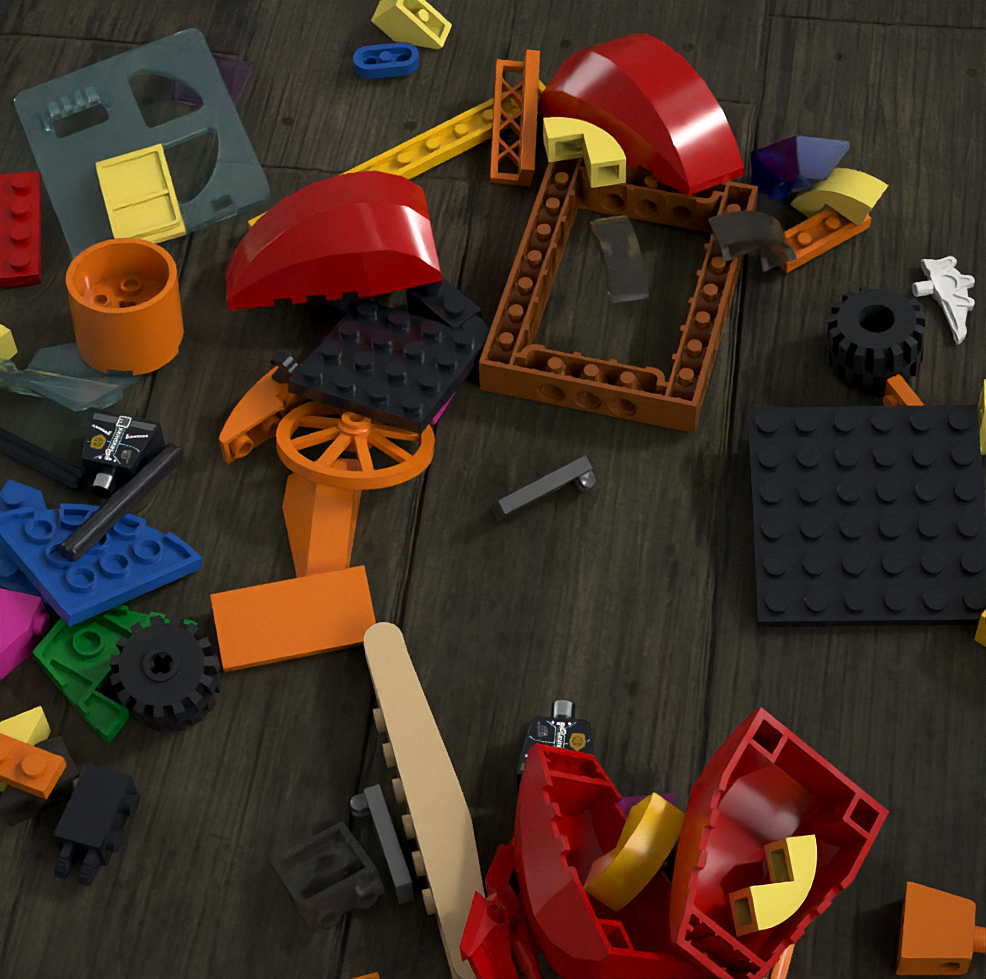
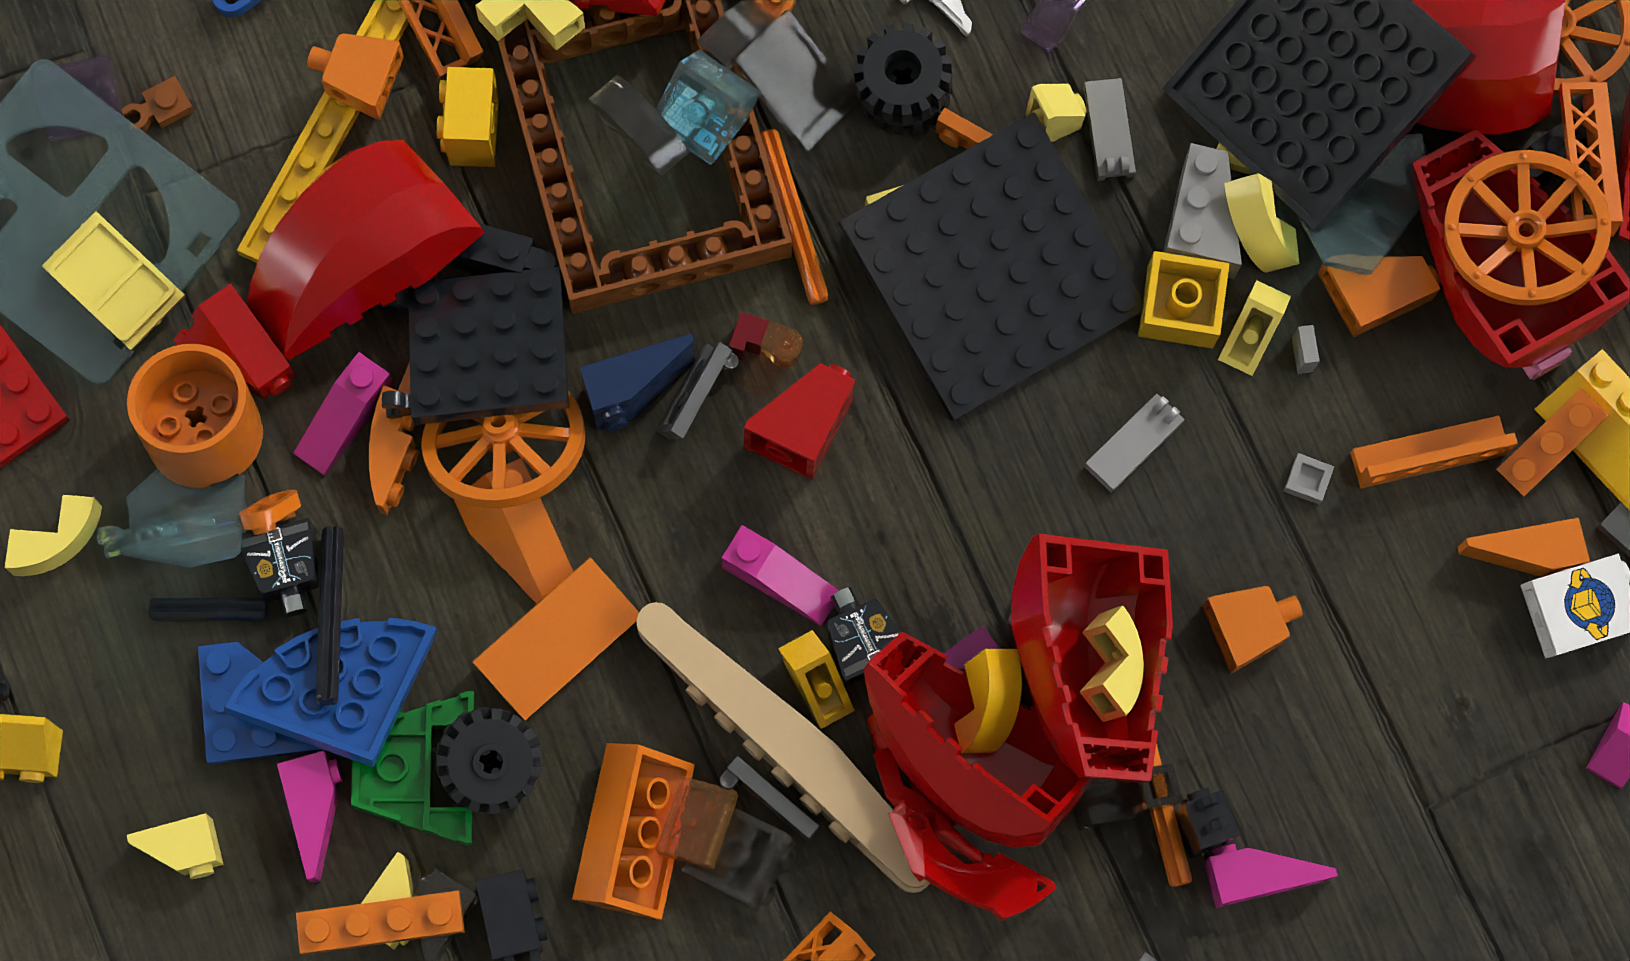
camera: 40 degrees left, 20 degrees up
none -> dark orange plate [121,76,195,135]
none -> red slope [173,283,296,399]
none -> orange plate [239,490,301,535]
none -> dark pink slope [293,352,395,477]
none -> orange torso [307,33,404,120]
none -> yellow brick [437,67,499,167]
none -> orange slope [572,743,695,920]
none -> dark blue slope [580,333,695,432]
none -> clear light blue slope [649,50,761,165]
none -> clear orange plate [656,776,738,870]
none -> dark pink slope [722,525,839,627]
none -> leg [729,312,803,368]
none -> clear smoke piece [734,10,858,151]
none -> red slope [744,363,855,480]
none -> orange axle [760,129,829,305]
none -> yellow slope [778,630,855,729]
none -> light grey hinge [1084,394,1185,493]

